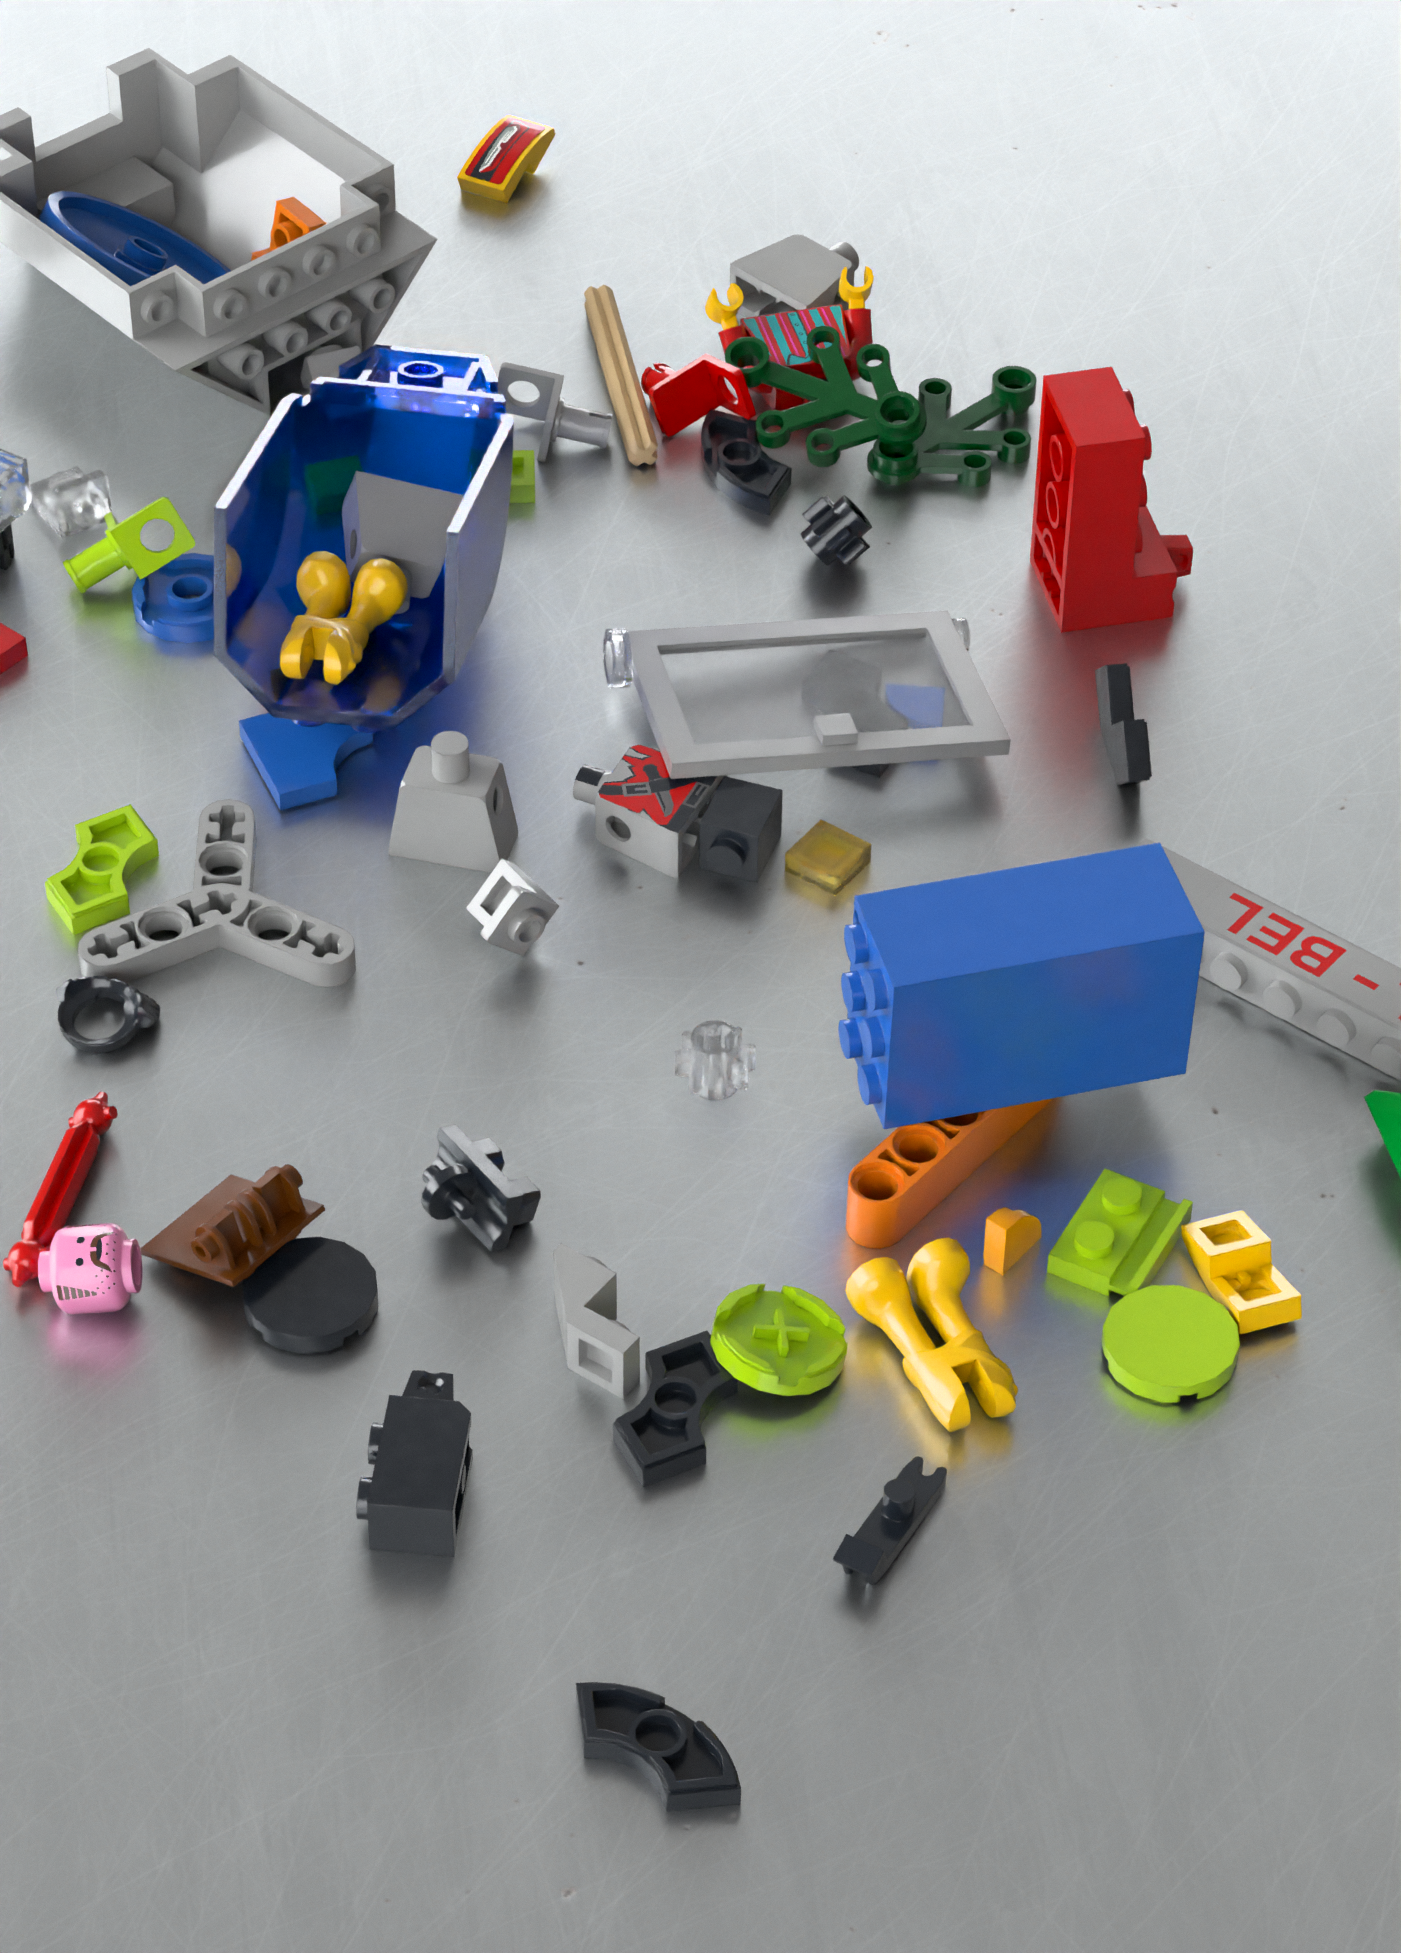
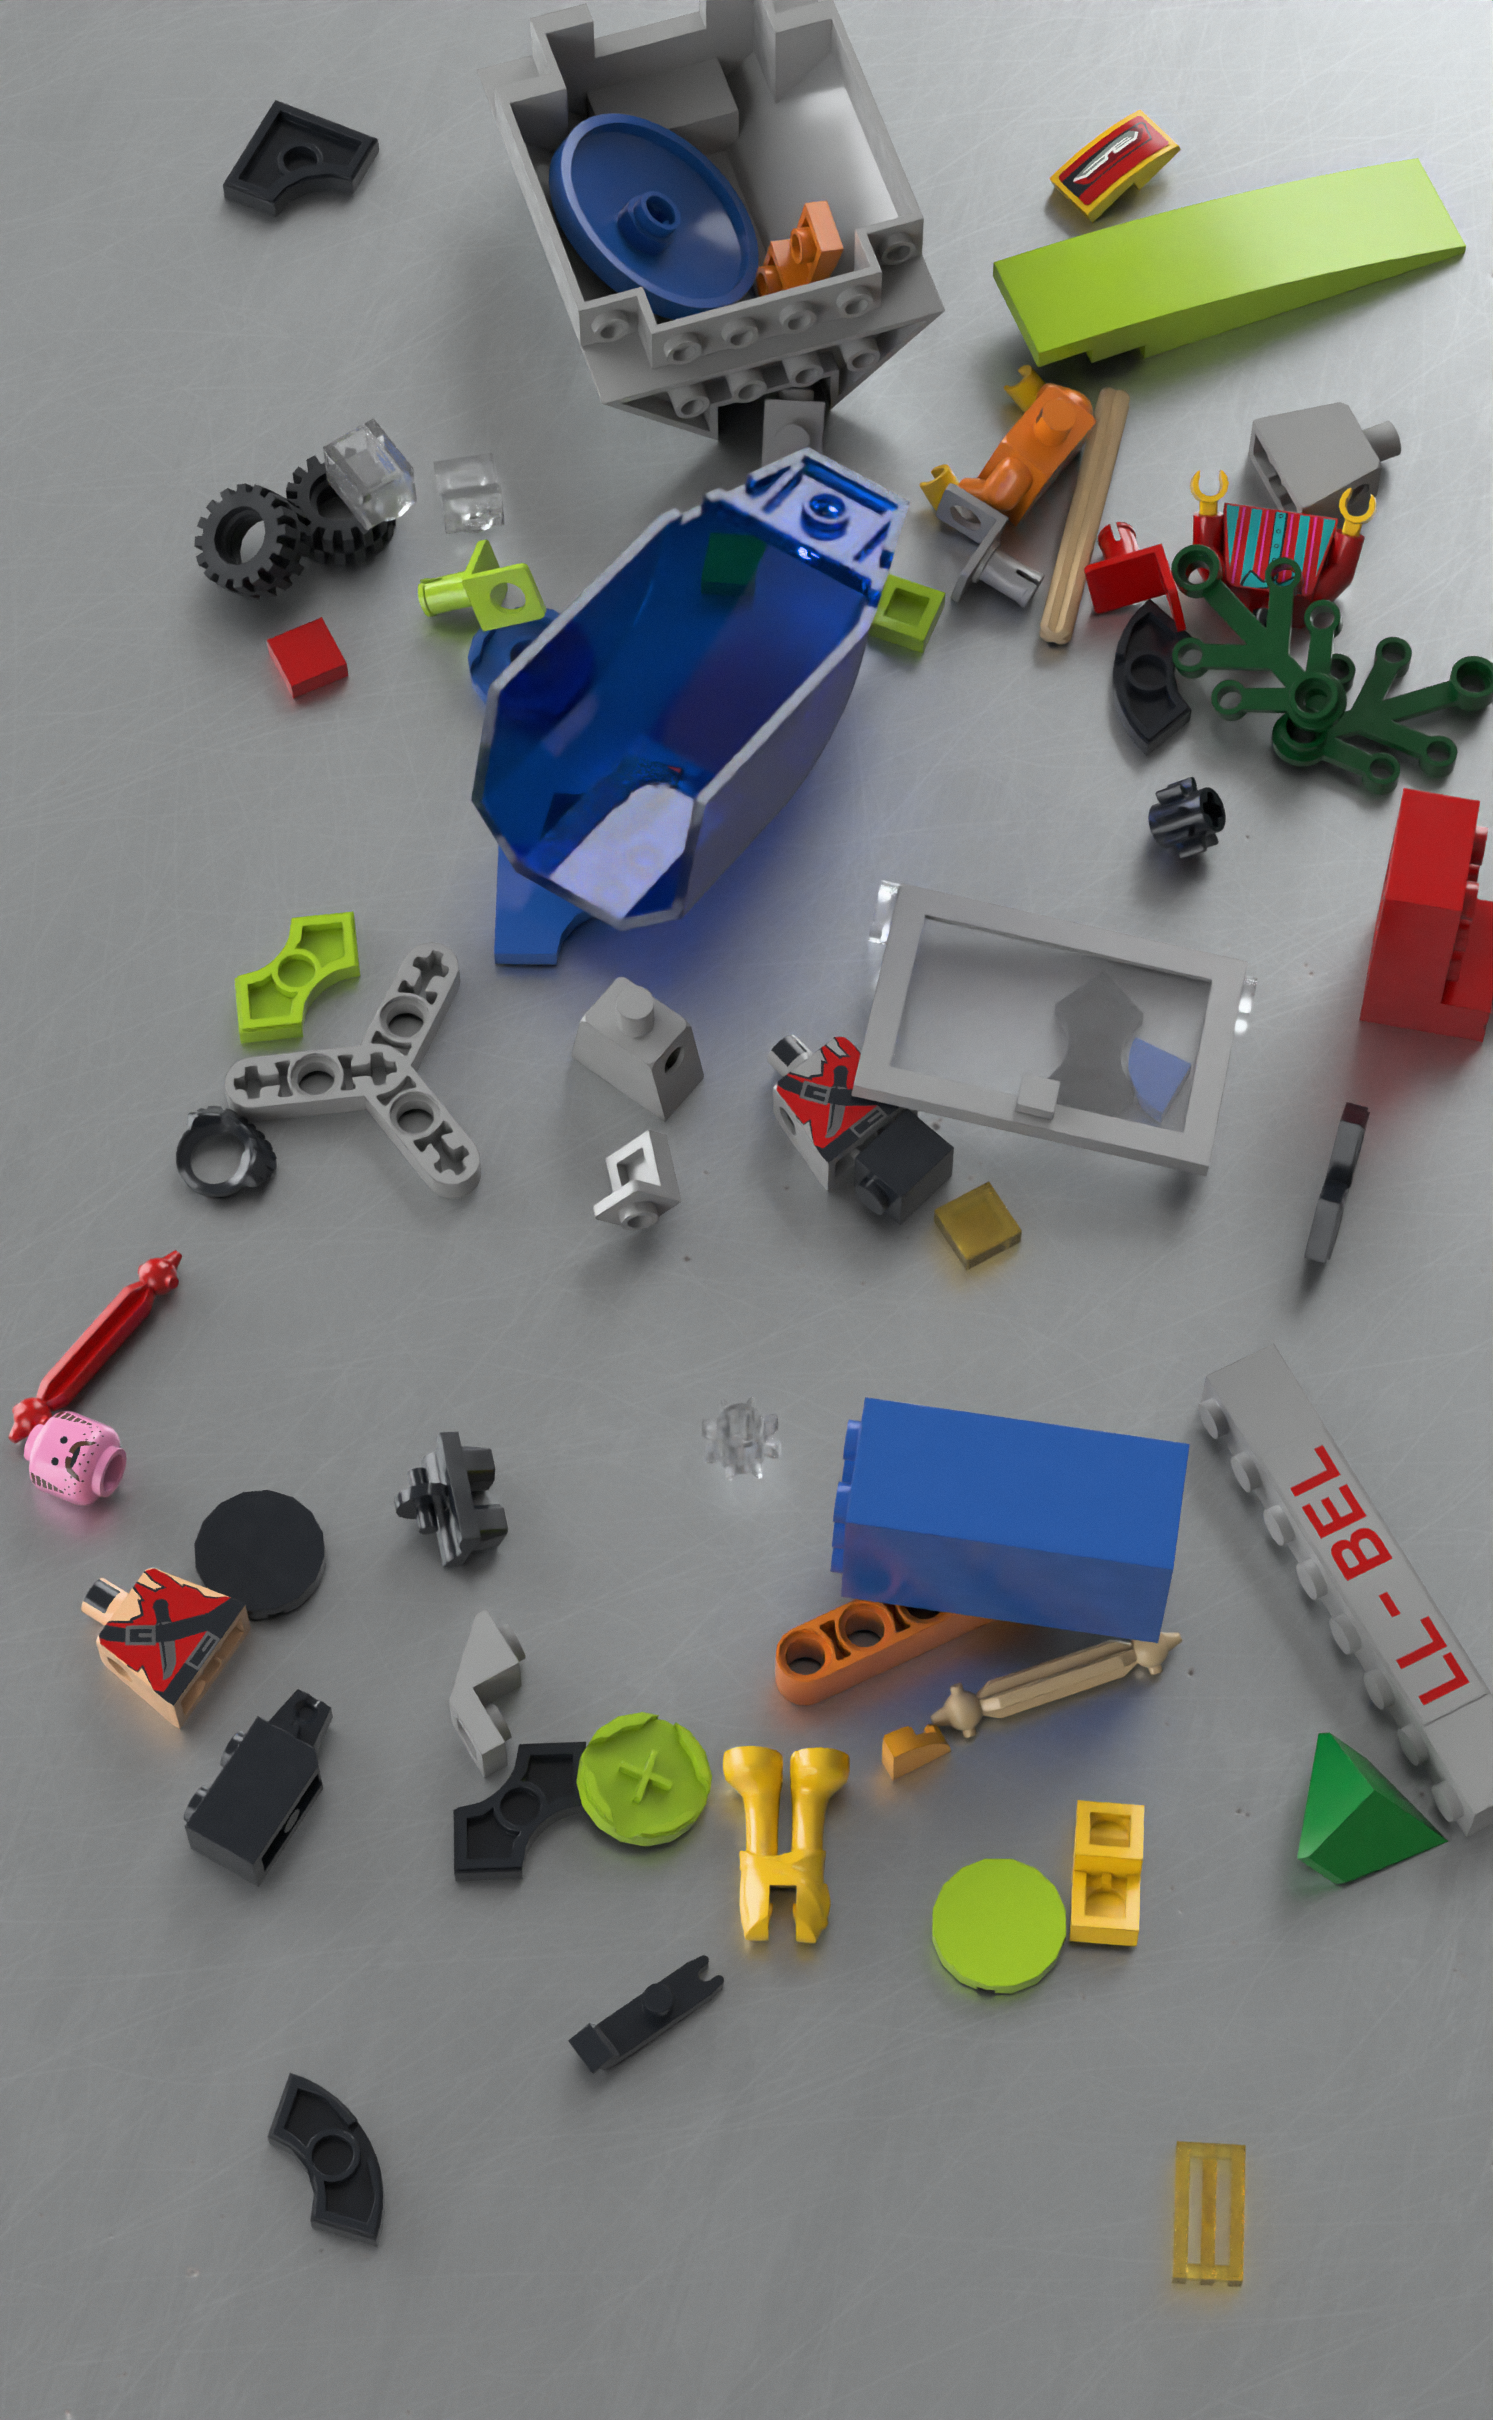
camera: 25 degrees right, 20 degrees up
reddish brown hinge [140,1164,325,1287] -> none
yellow piece [280,551,408,685] -> none
light grey torso [342,471,464,614] -> none
lime plate [1047,1168,1193,1296] -> none
none -> torso [81,1568,251,1729]
none -> orange torso [919,365,1097,526]
none -> tan wheel [930,1632,1182,1738]
none -> lime slope [993,158,1466,367]

